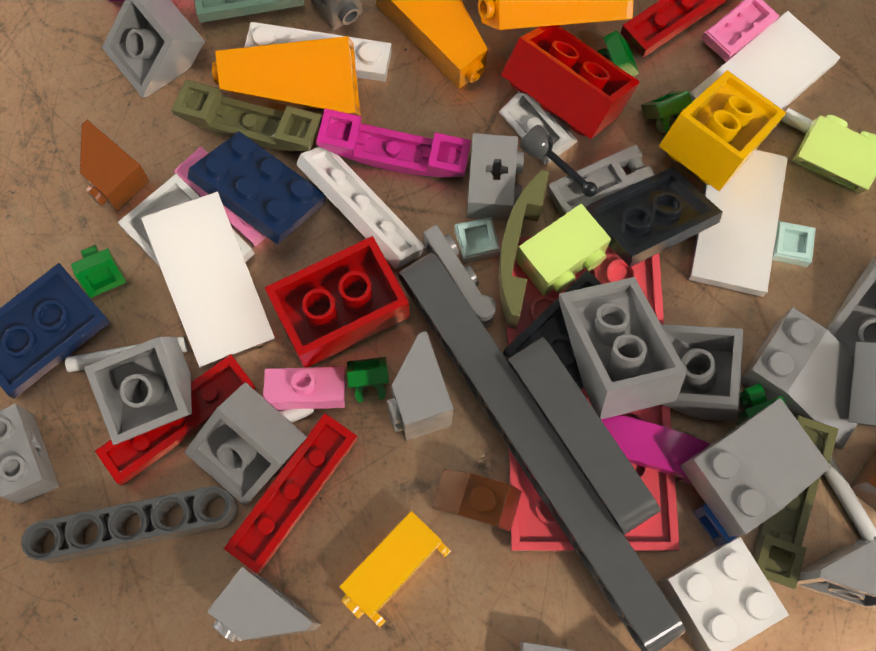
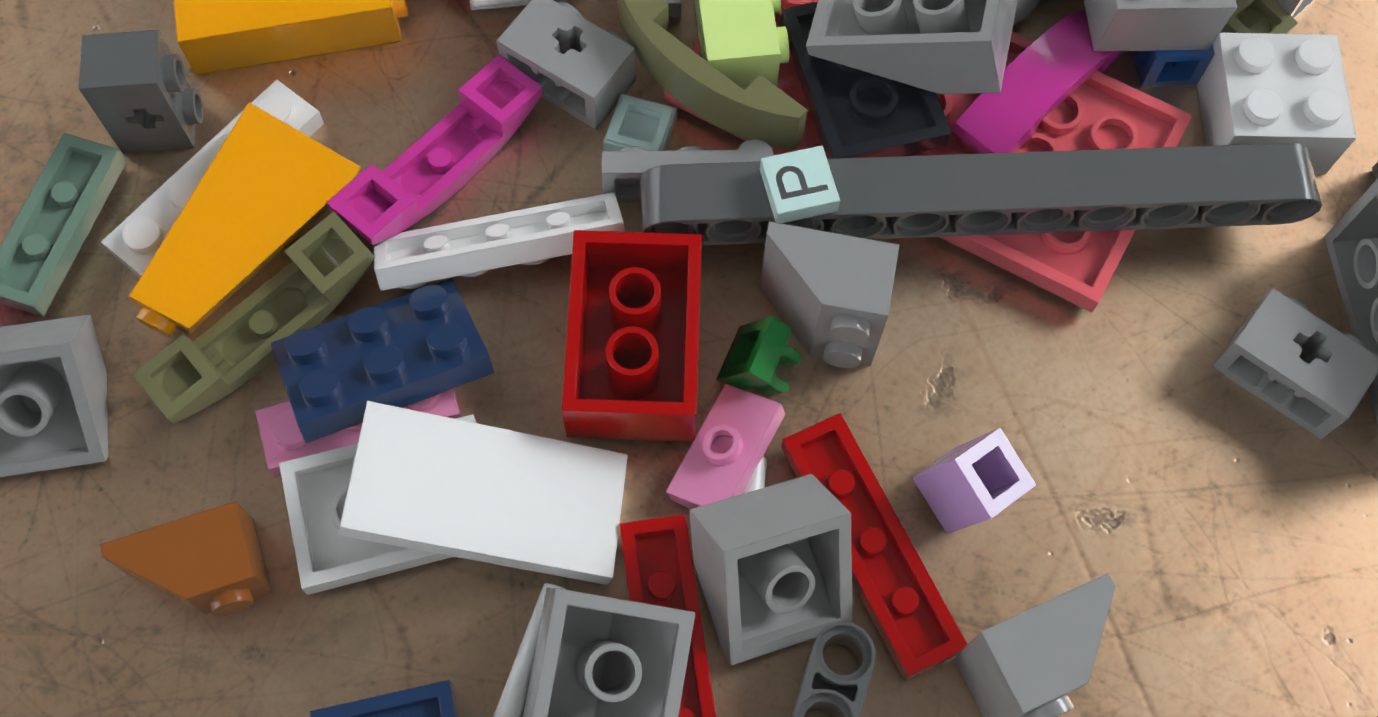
camera: 60 degrees left, 5 degrees down
green tile [71,244,127,298] -> none
yellow brick [339,511,451,627] -> none
reddish brown slope [432,469,522,532] -> none
dark grey beam [507,337,661,535] -> none
none -> light aqua tile [760,145,840,223]
none -> lavender brick [912,428,1036,534]

